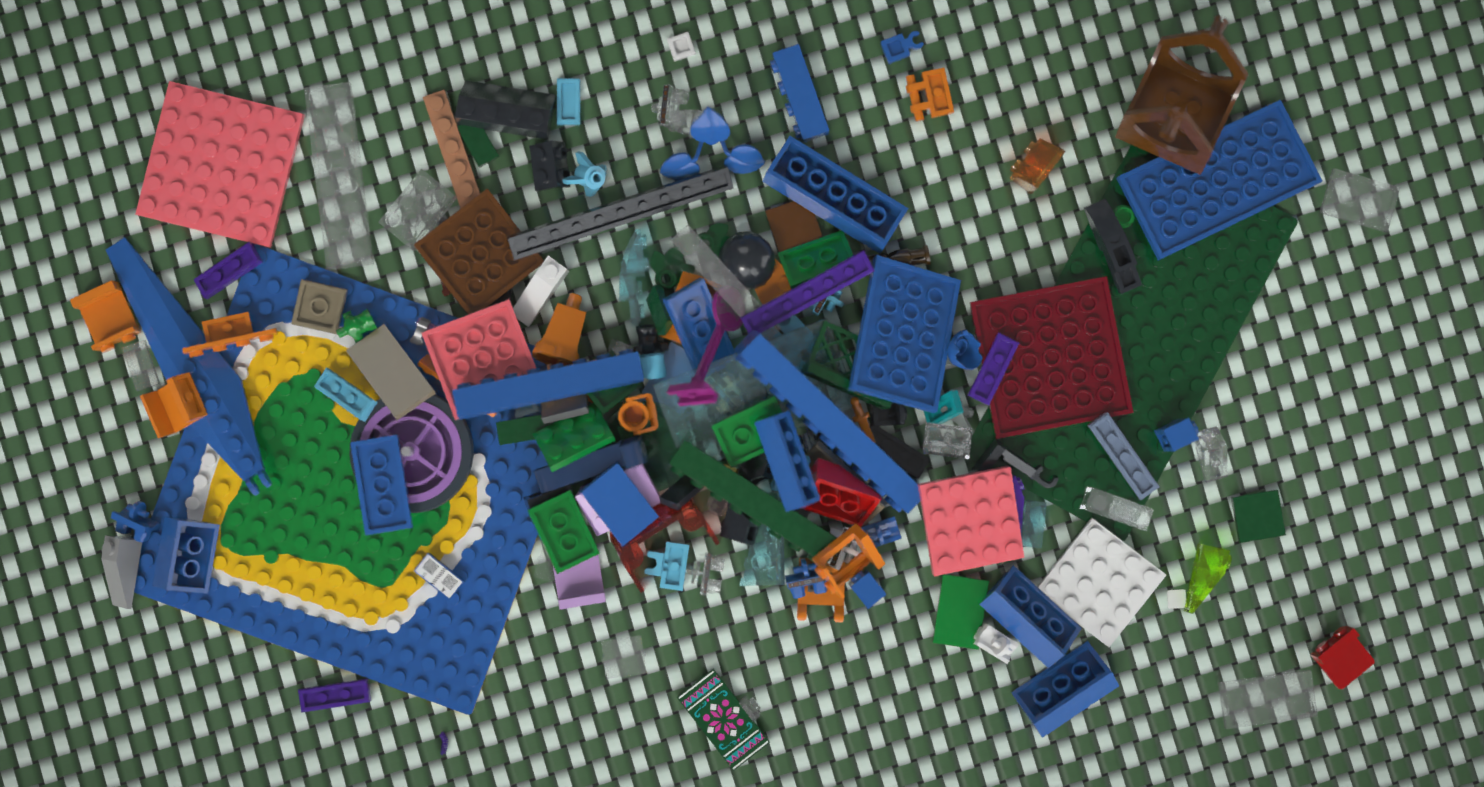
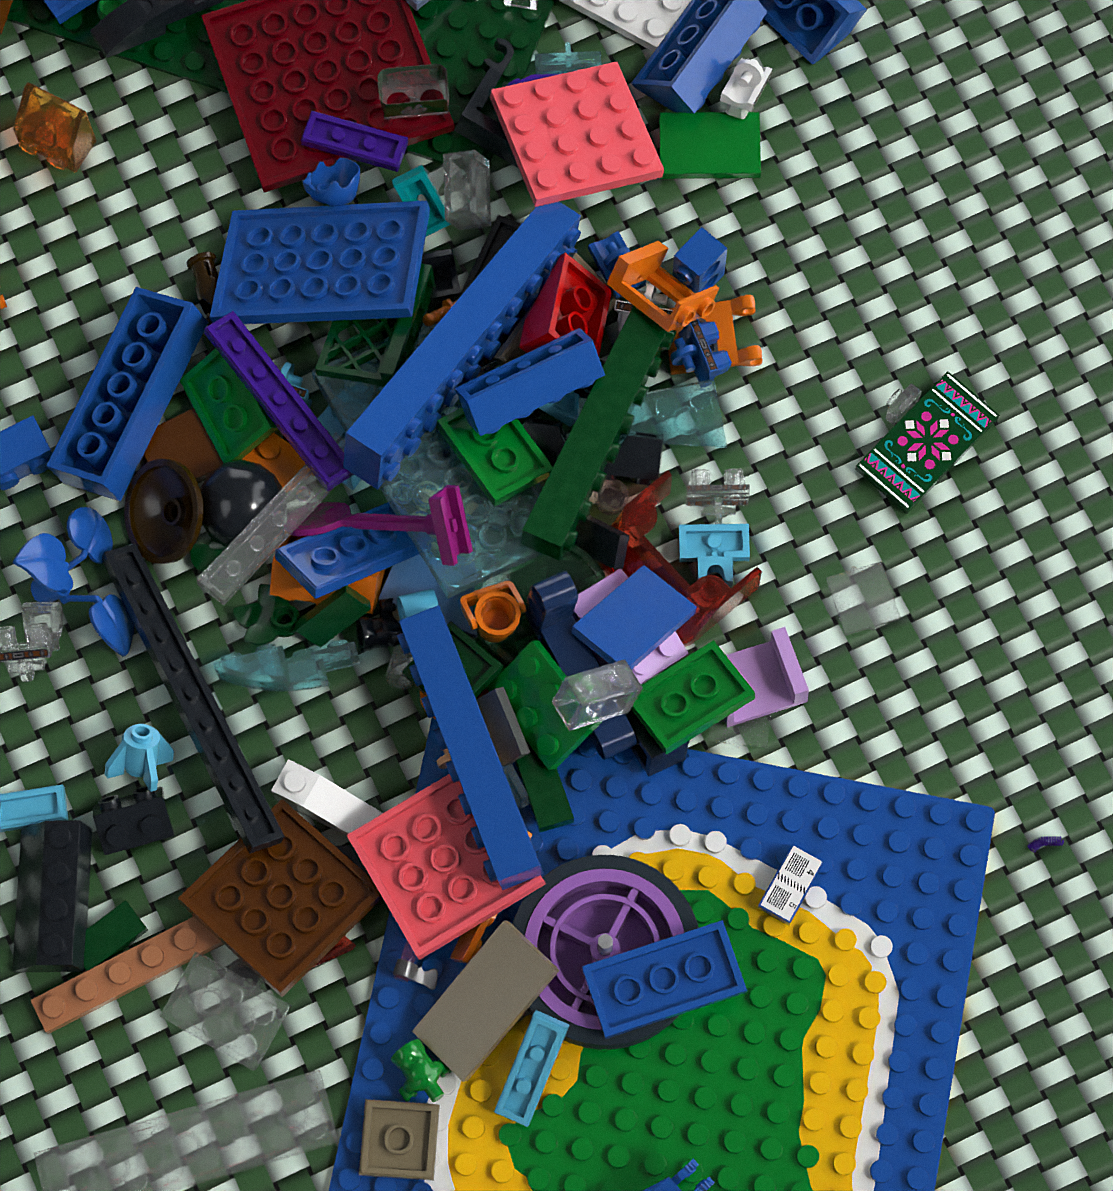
camera: 95 degrees left, 15 degrees down
dark purple tile [298,678,371,713] -> none
orange piece [532,293,586,367] -> none
none -> dark brown dish [124,459,204,564]
none -> clear piece [378,64,449,119]
none -> clear brick [552,659,643,731]

